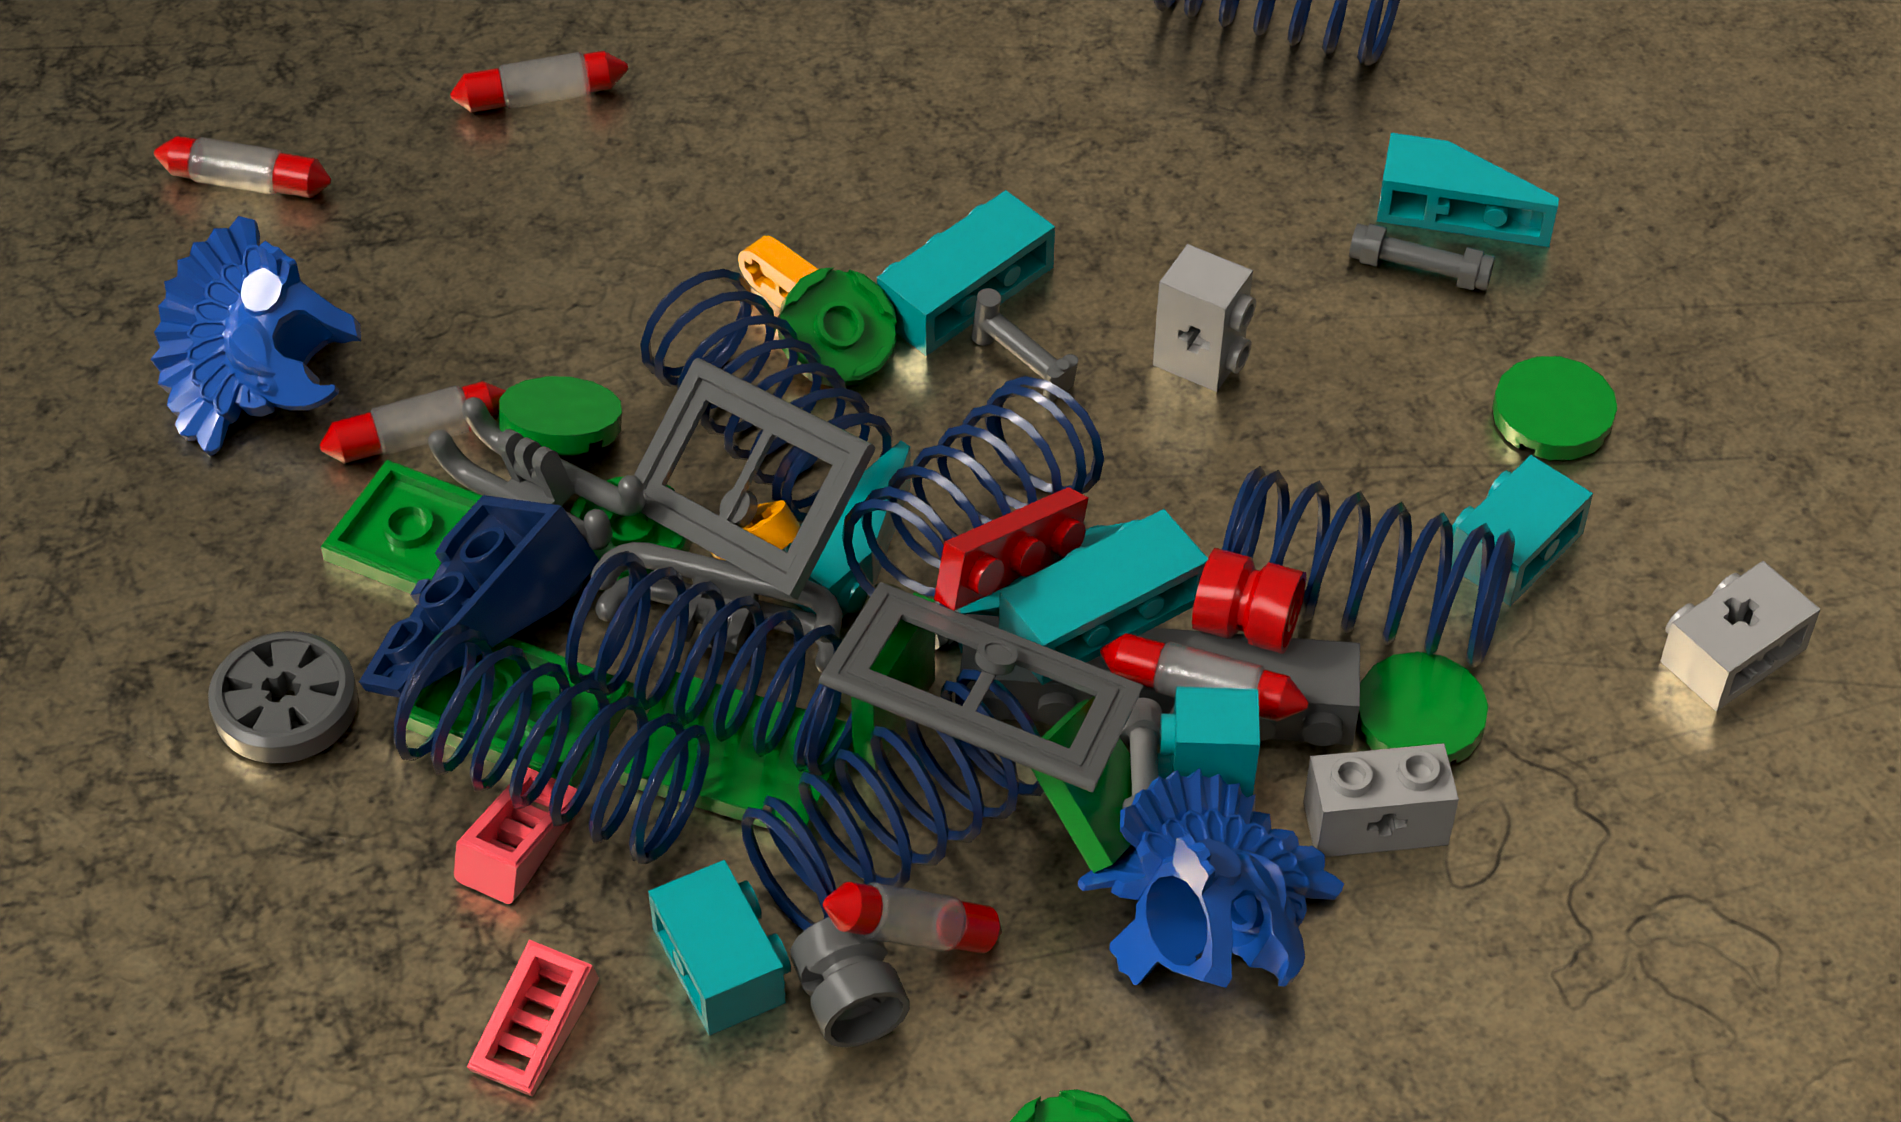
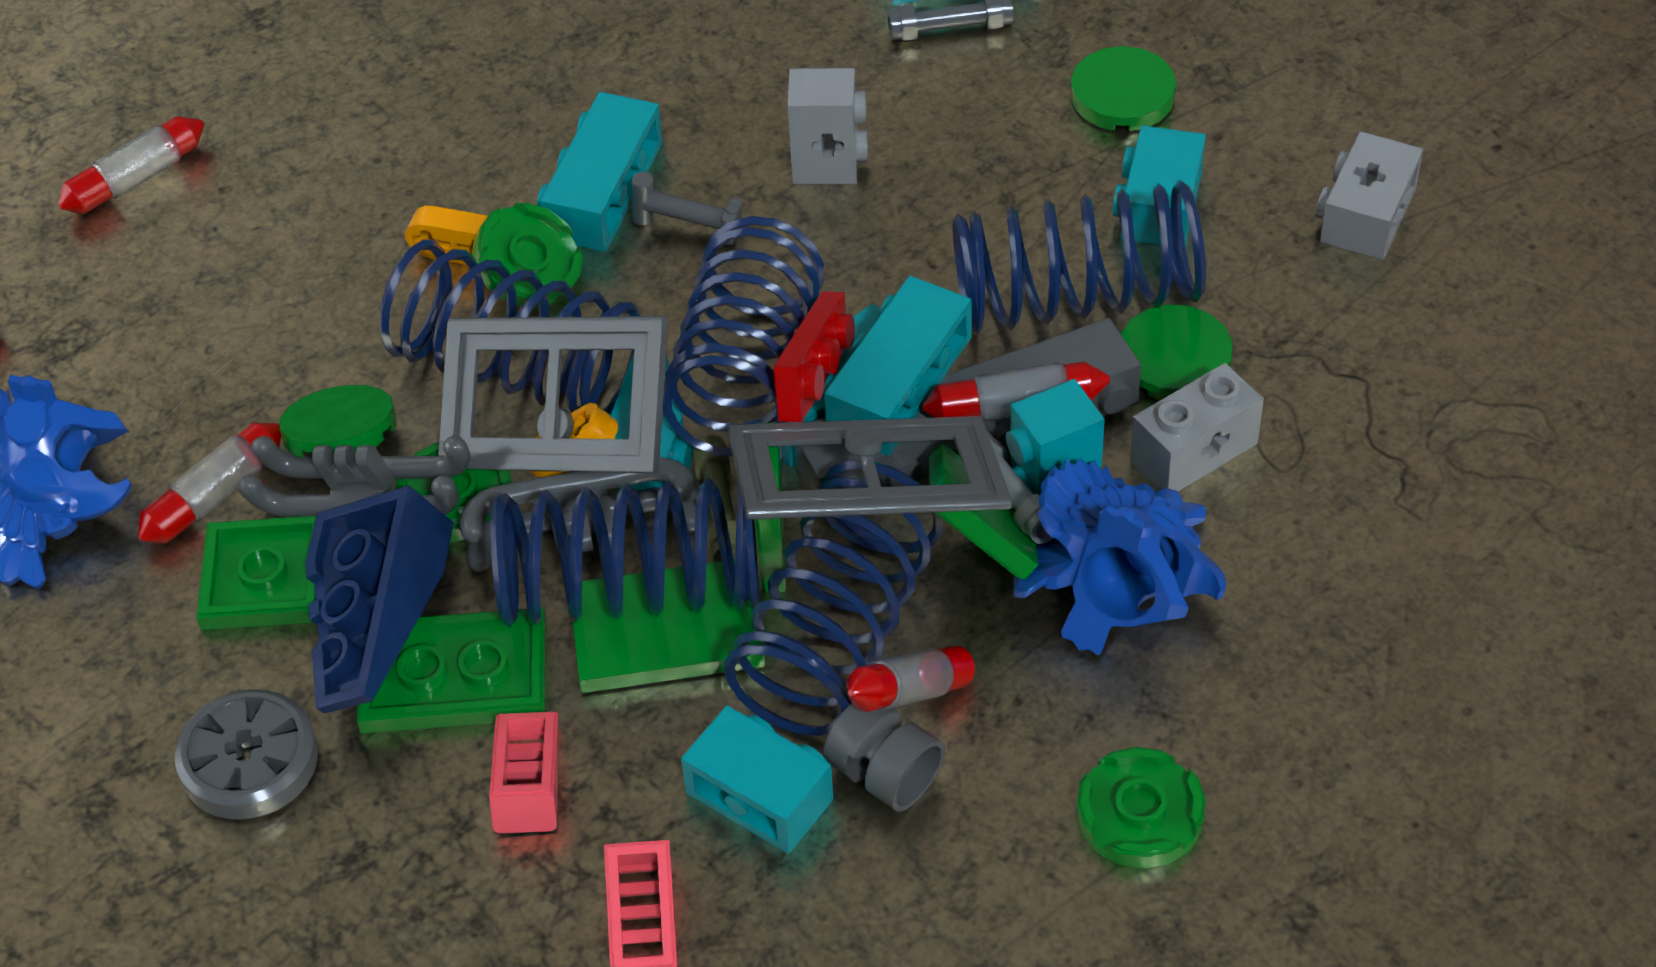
camera: 25 degrees left, 0 degrees up
dark blue piece [394,624,710,864] -> none
red wheel [1192,548,1307,654] -> none

